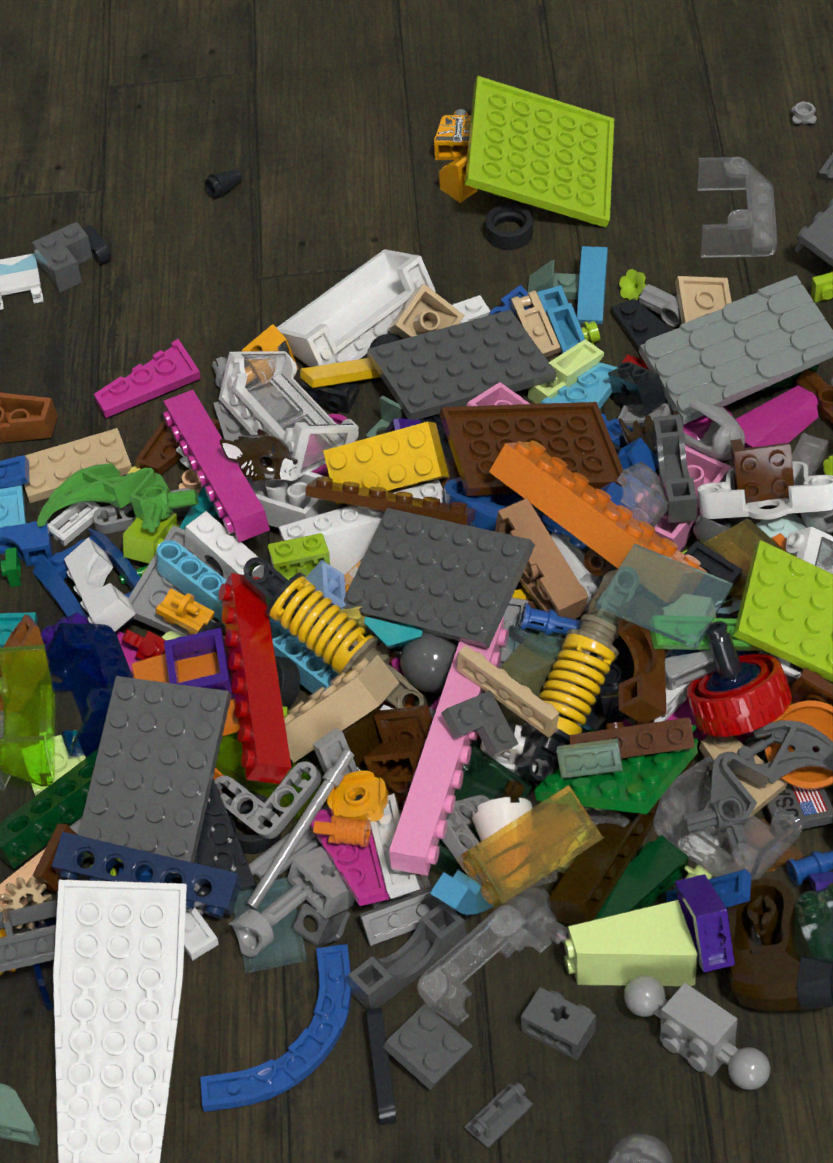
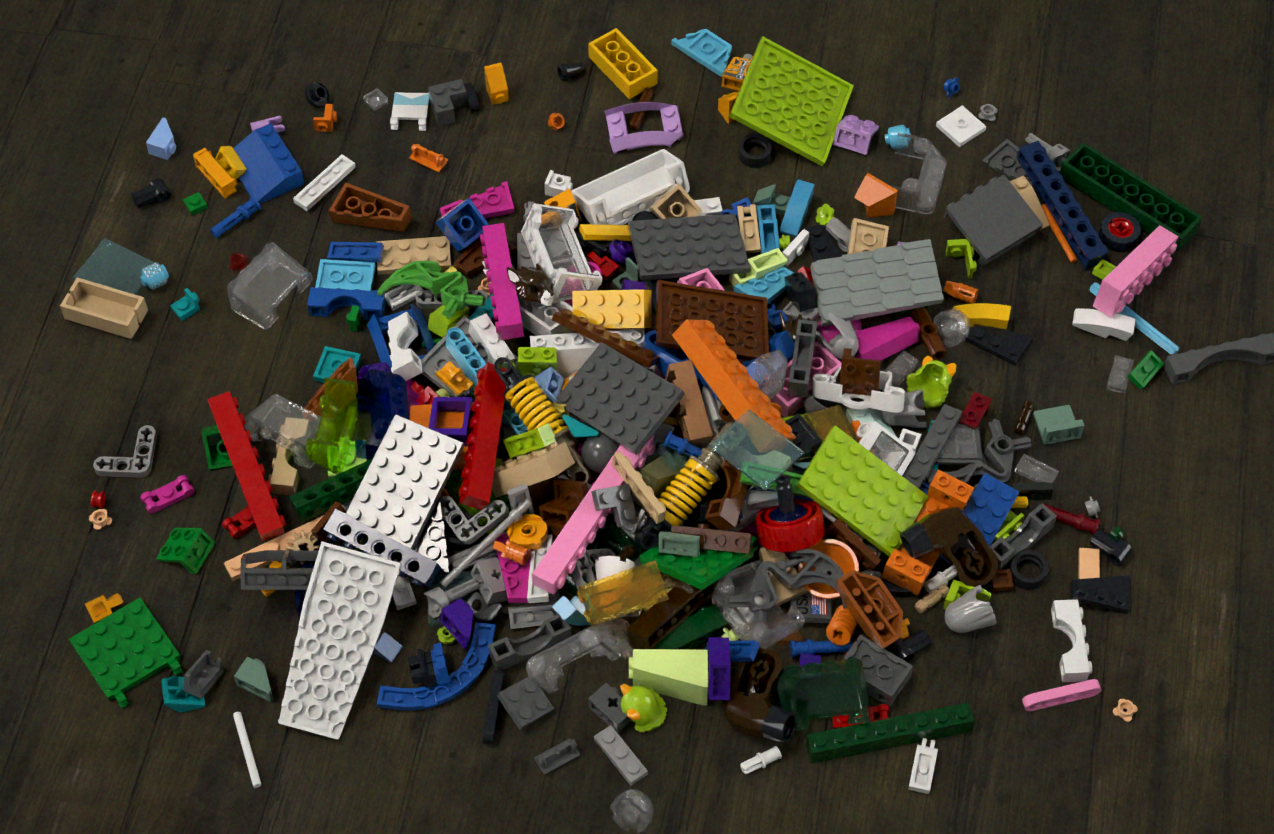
camera: 10 degrees right, 5 degrees up
light grey brick [624,975,770,1090] -> none
none -> medium blue slope [374,632,403,663]
none -> black hips [408,643,450,688]
none -> orange hinge [409,144,448,172]
none -> blue brick [436,198,489,251]
none -> lime plate [437,626,455,645]
none -> dark purple slope [439,598,473,649]
none -> light orange slope [484,63,509,105]
none -> lime container [503,423,556,458]
none -> white brick [544,170,573,197]
none -> orange plate [548,113,565,130]
none -> red plate [587,252,619,281]
none -> yellow brick [588,28,658,100]
none -> light grey plate [594,725,648,786]
none -> lavender wedge [604,102,684,154]
none -> dark purple plate [609,239,634,264]
none -> lime hair [620,684,667,733]
none -> reddish brown axle [630,87,653,131]
none -> medium azure wing [671,29,732,77]
none -> white axle [740,746,782,774]
none -> white plate [783,229,809,267]
none -> lavender bracket [833,115,879,155]
none -> orange slope [854,173,898,218]
none -> medium azure head [885,125,912,150]
none -> white plate [936,105,986,147]
none -> blue plate [944,77,960,97]

